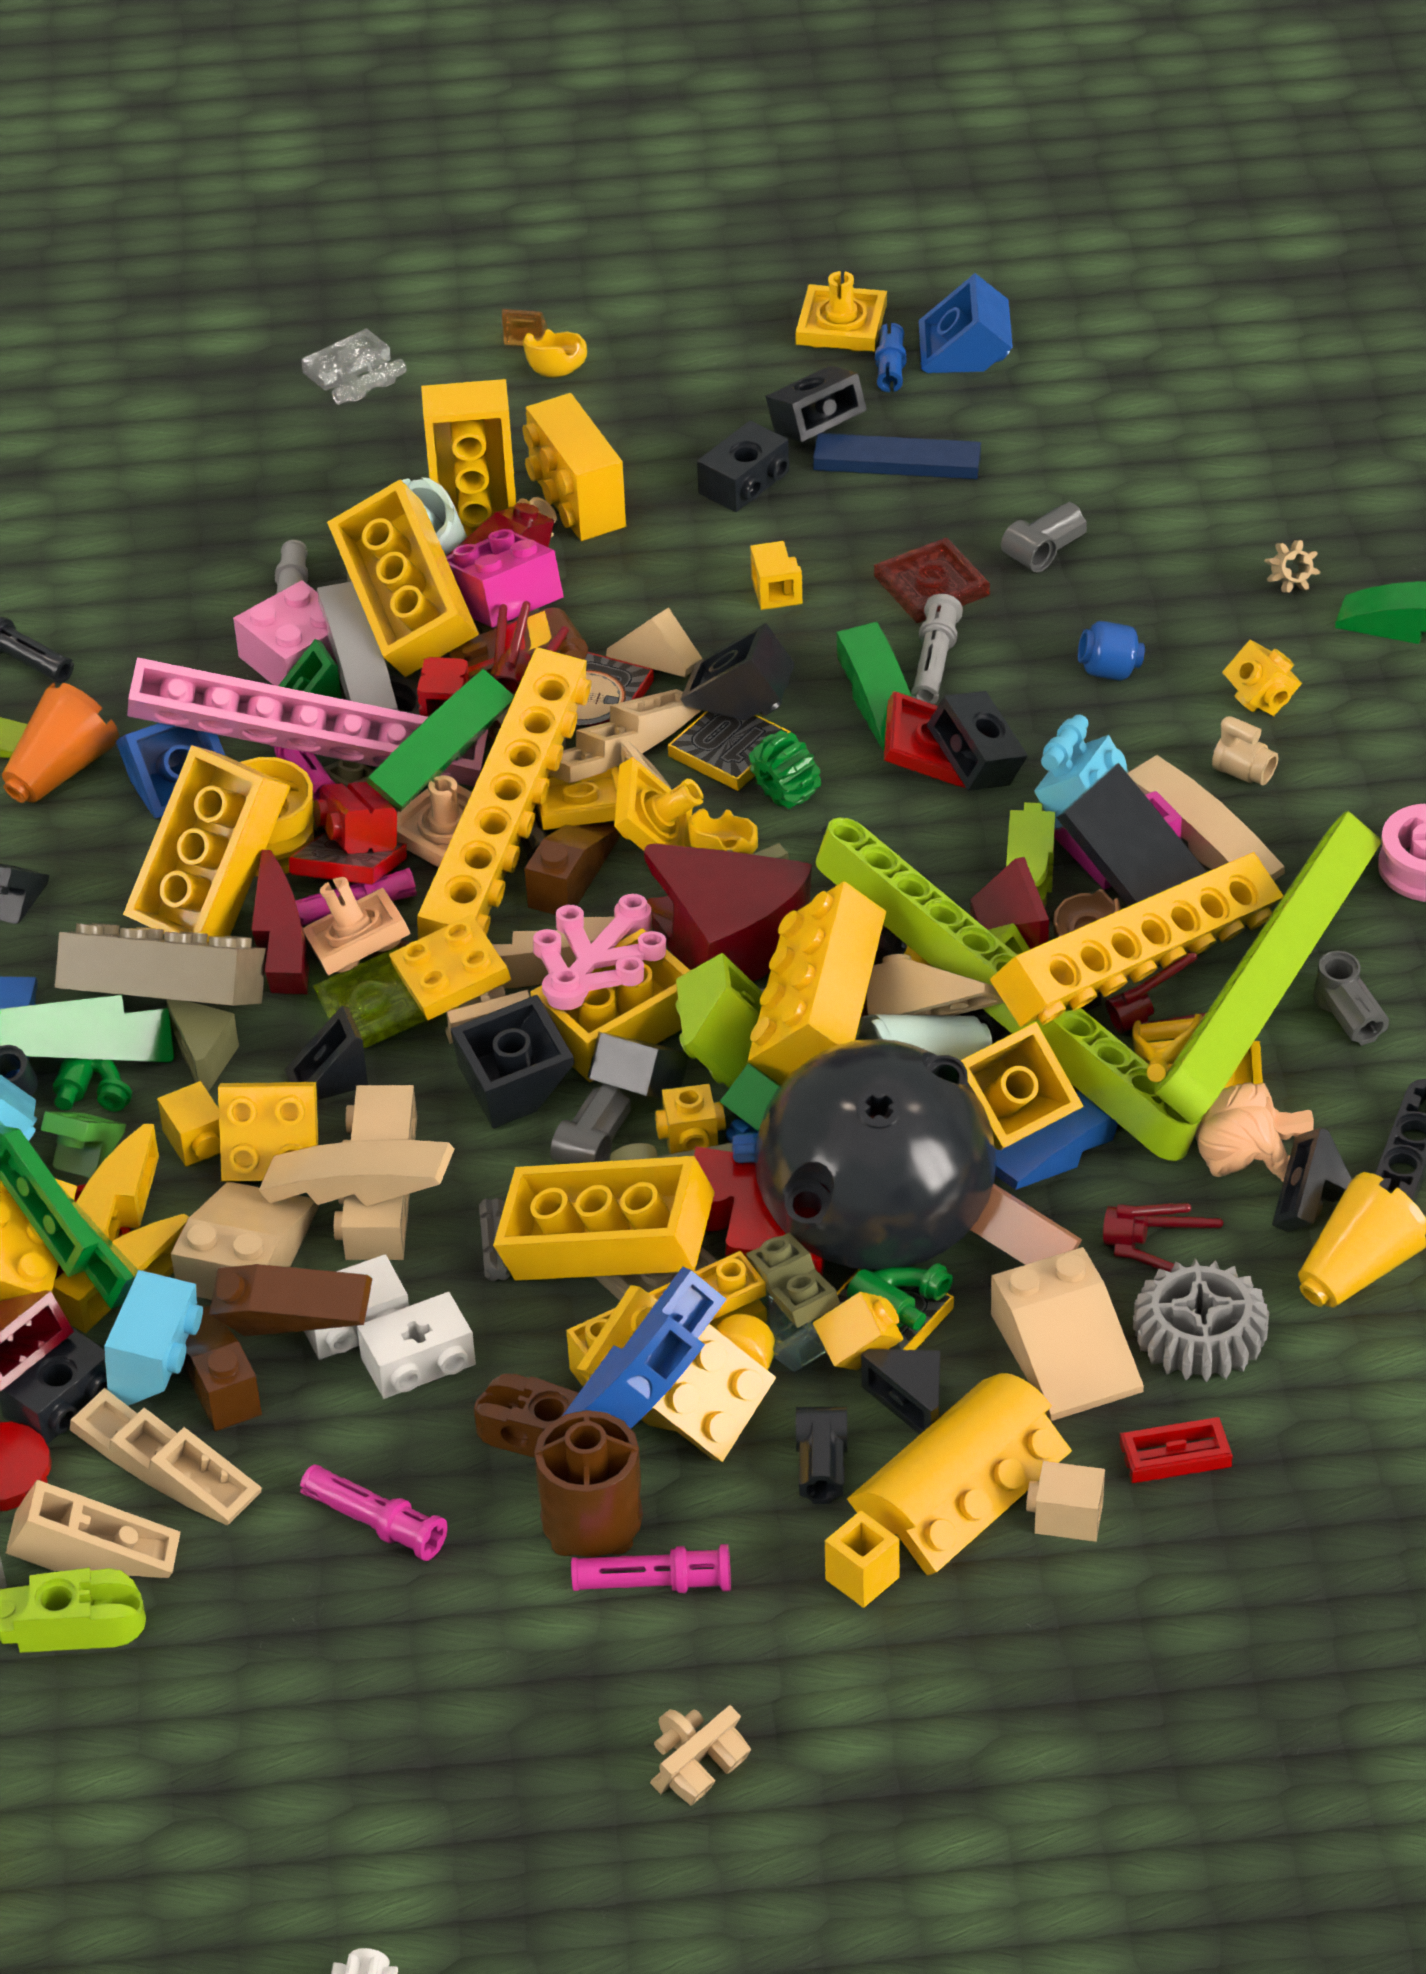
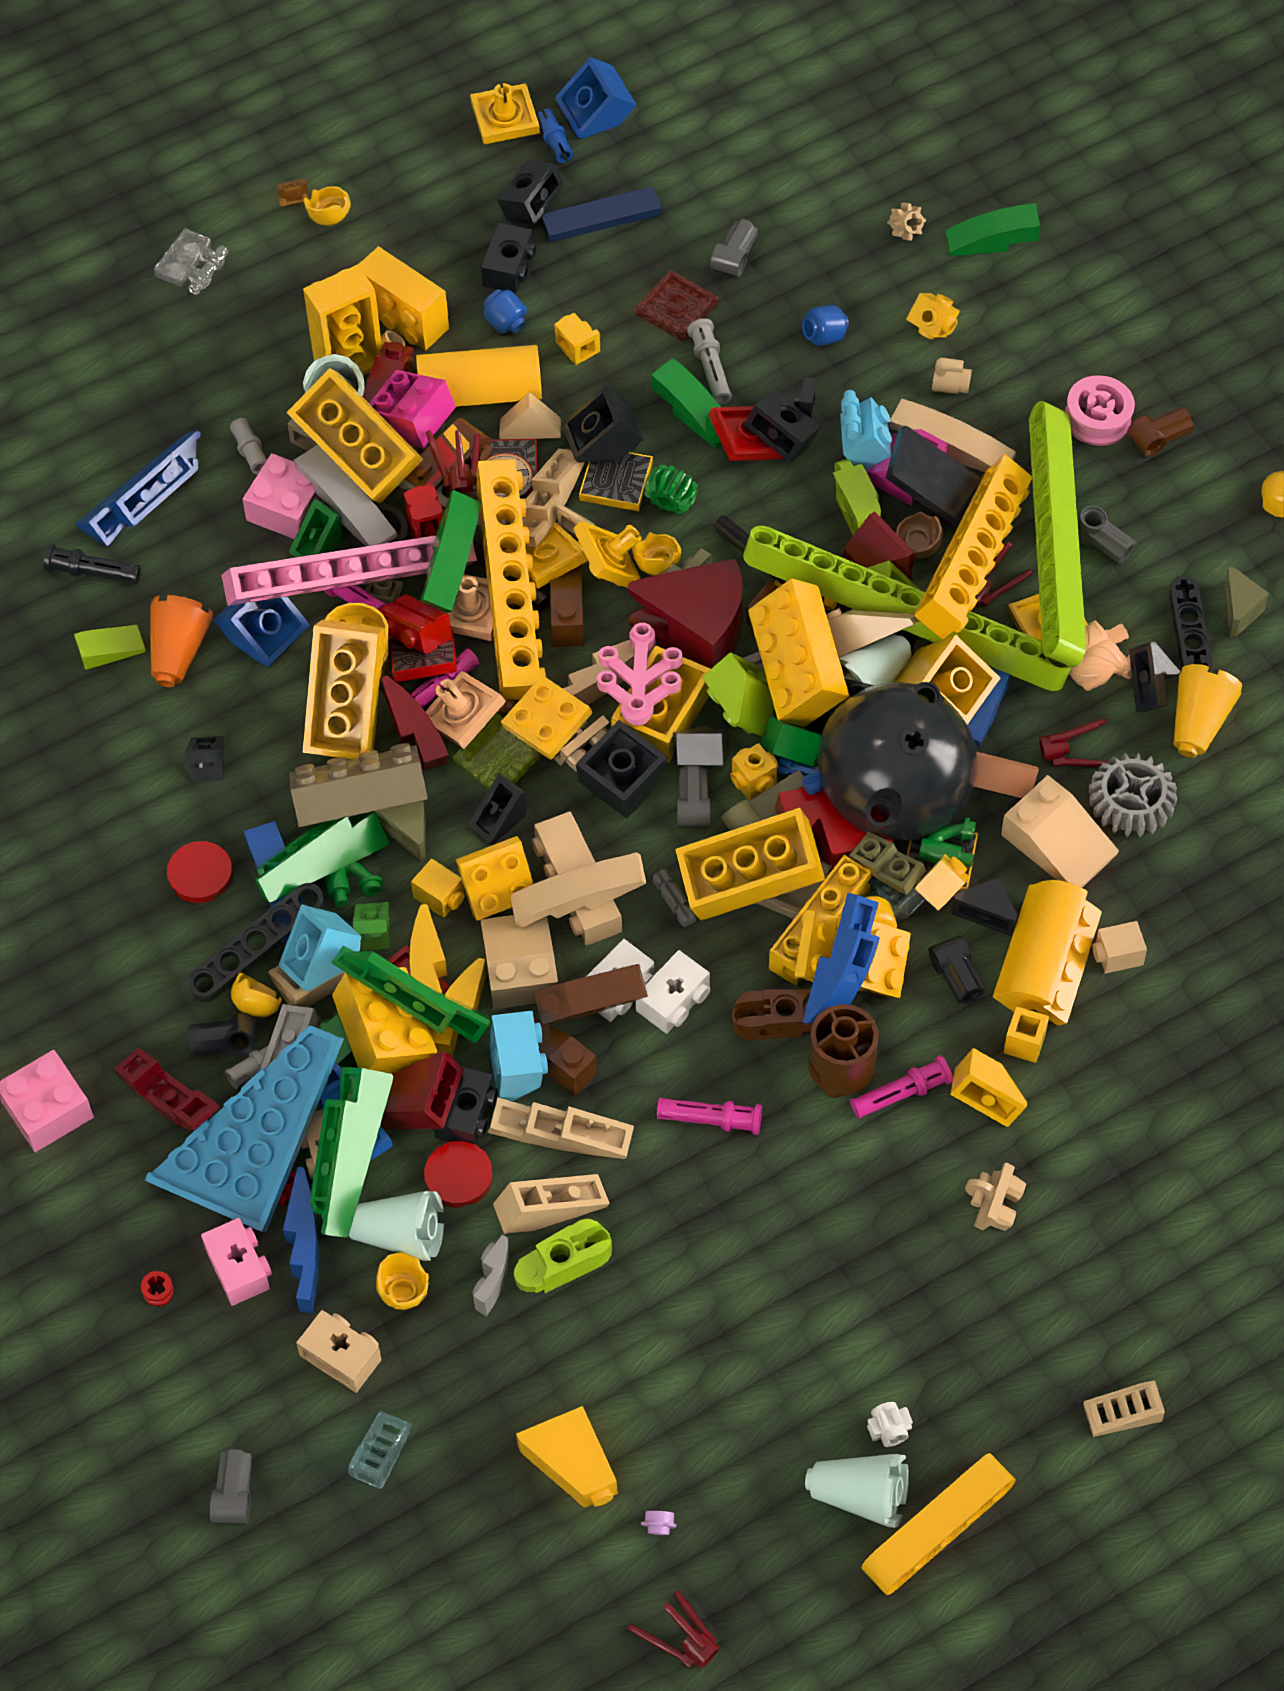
camera: 25 degrees left, 15 degrees up
red tile [1120,1417,1233,1483] -> none
yellow piece [1132,1014,1203,1082] -> none
none -> blue wedge [75,430,201,547]
none -> yellow brick [416,345,542,407]
none -> blue head [483,289,527,334]
none -> black bracket [785,377,816,419]
none -> yellow slope [950,1048,1027,1127]

